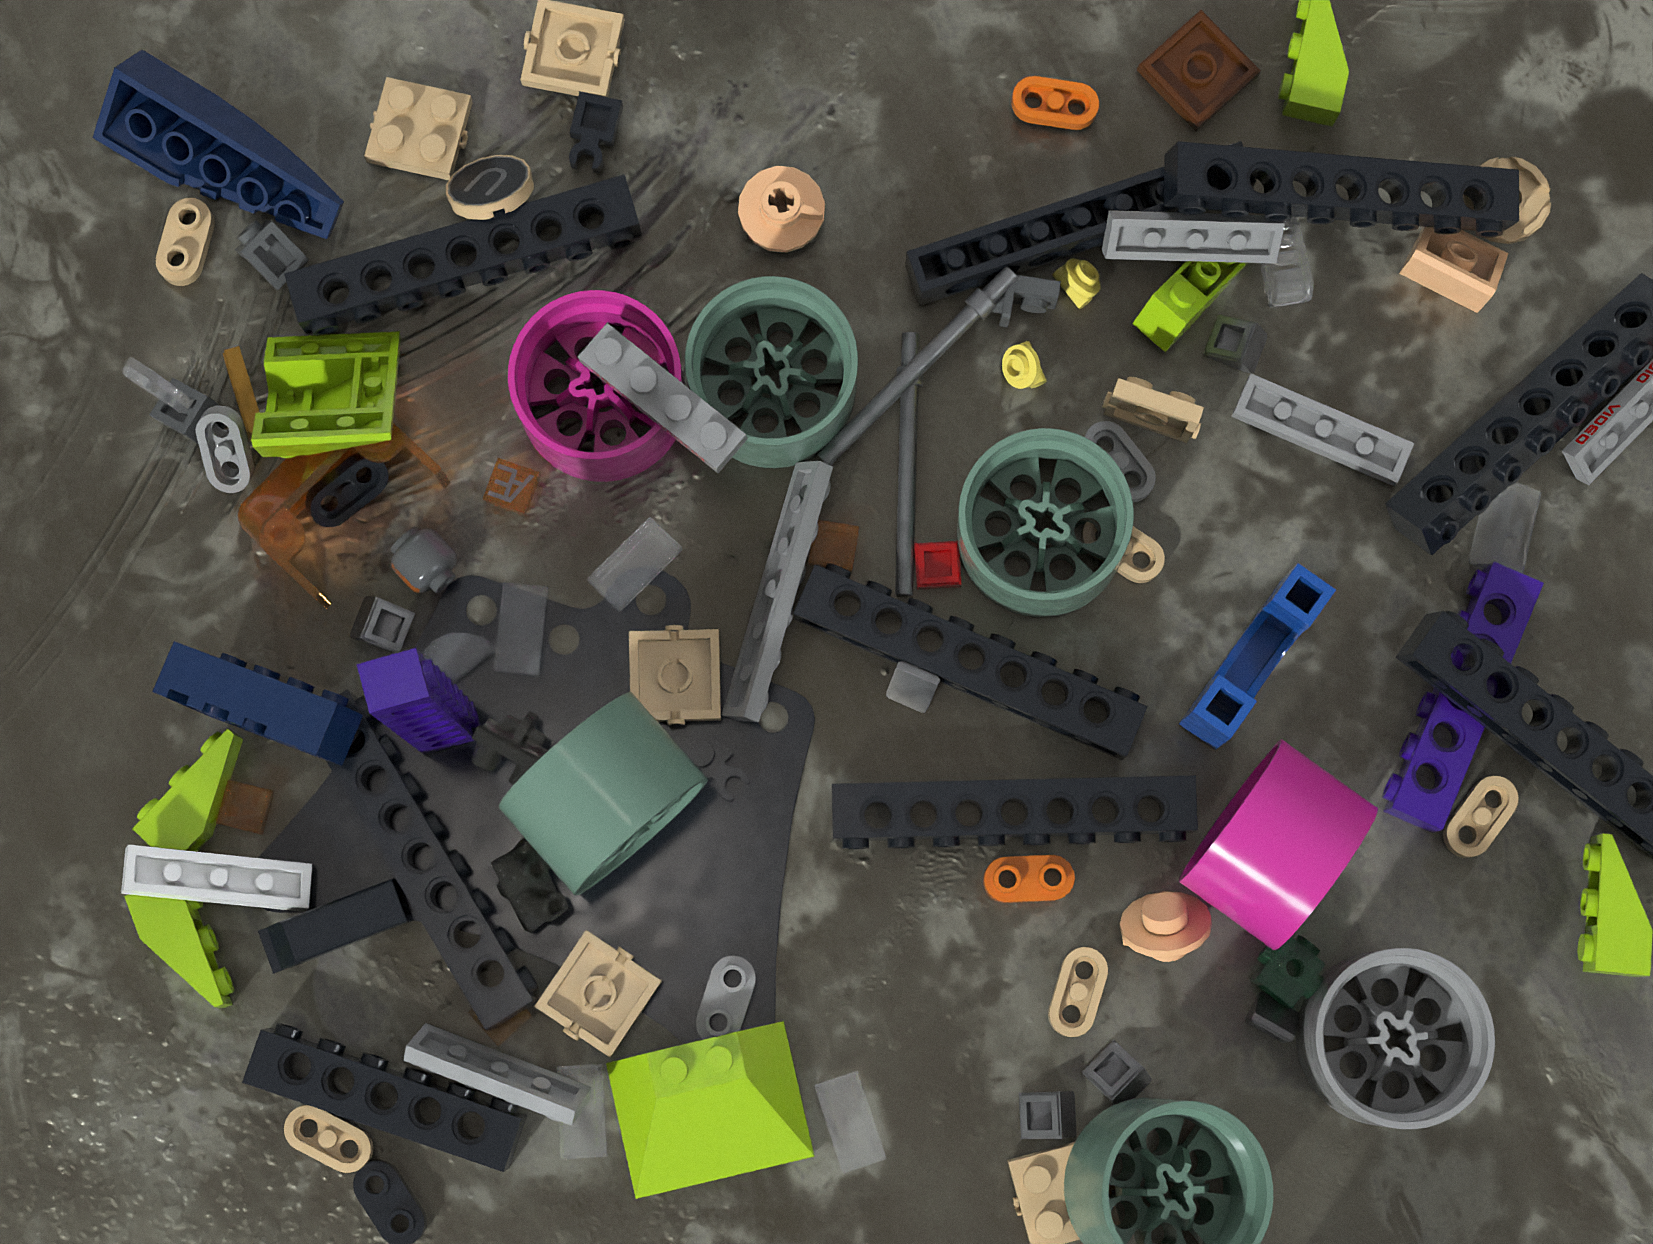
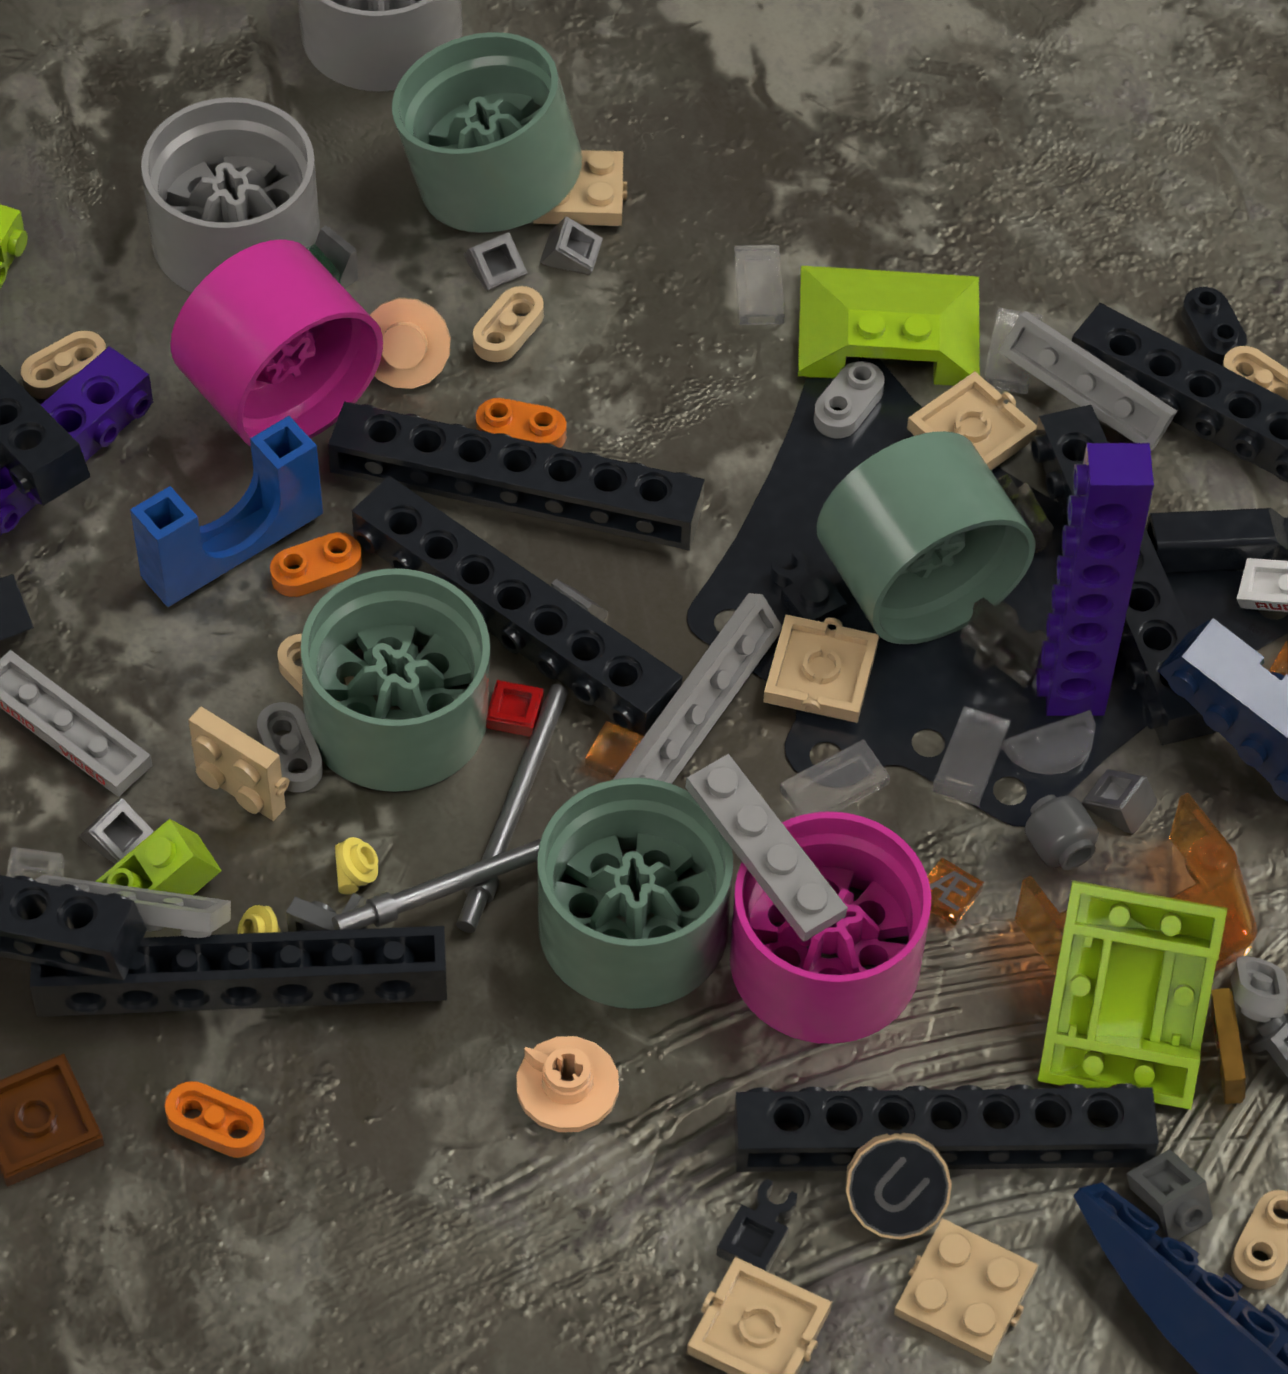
camera: 165 degrees left, 25 degrees down
none -> orange plate [270,532,362,597]

